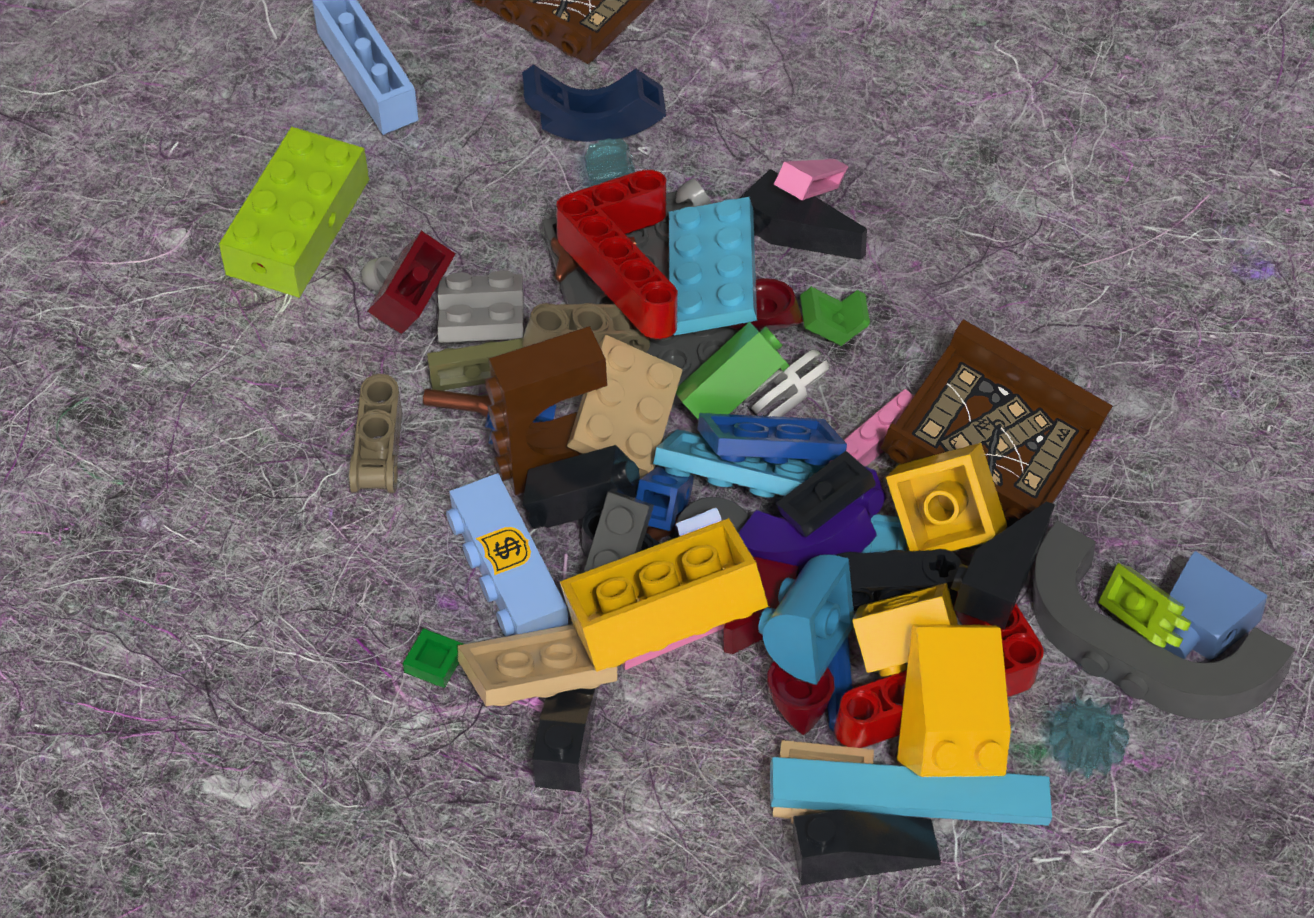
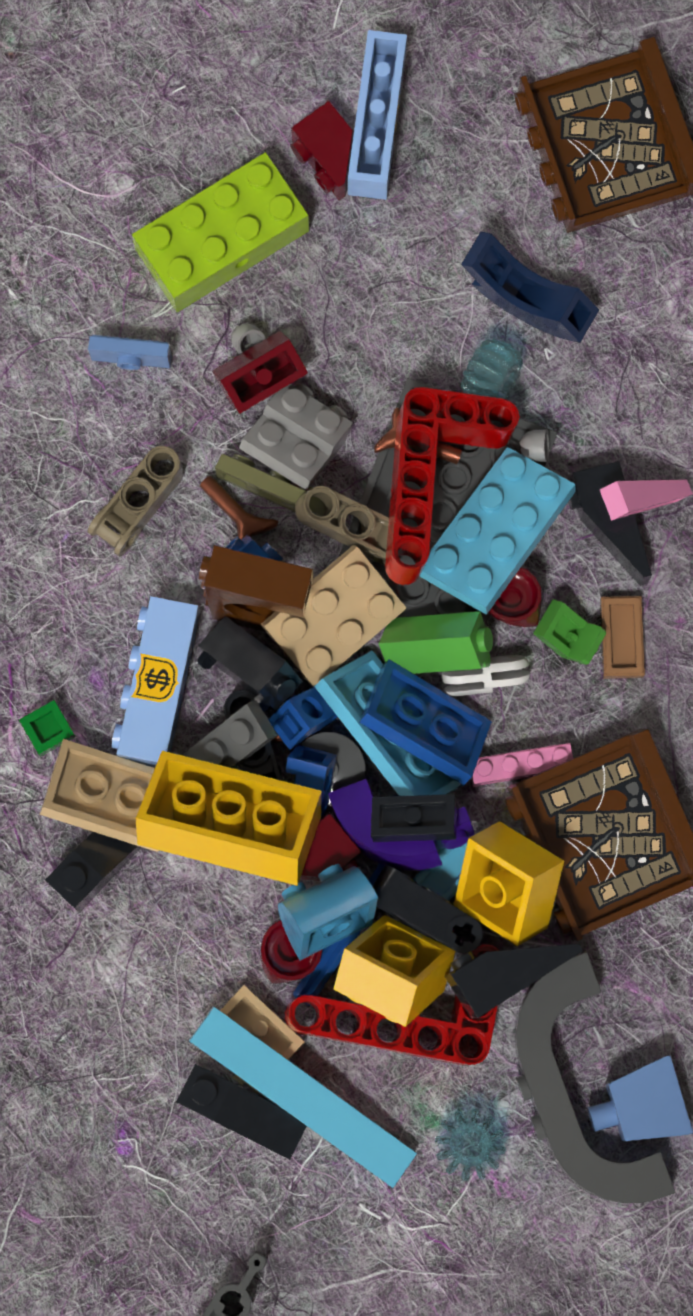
camera: 35 degrees right, 25 degrees up
yellow slope [897,625,1011,777] -> none
lime hinge [1098,563,1192,648] -> none
none -> medium blue plate [88,335,172,370]
none -> dark red slope [290,101,353,201]
none -> medium nougat tile [600,596,645,679]

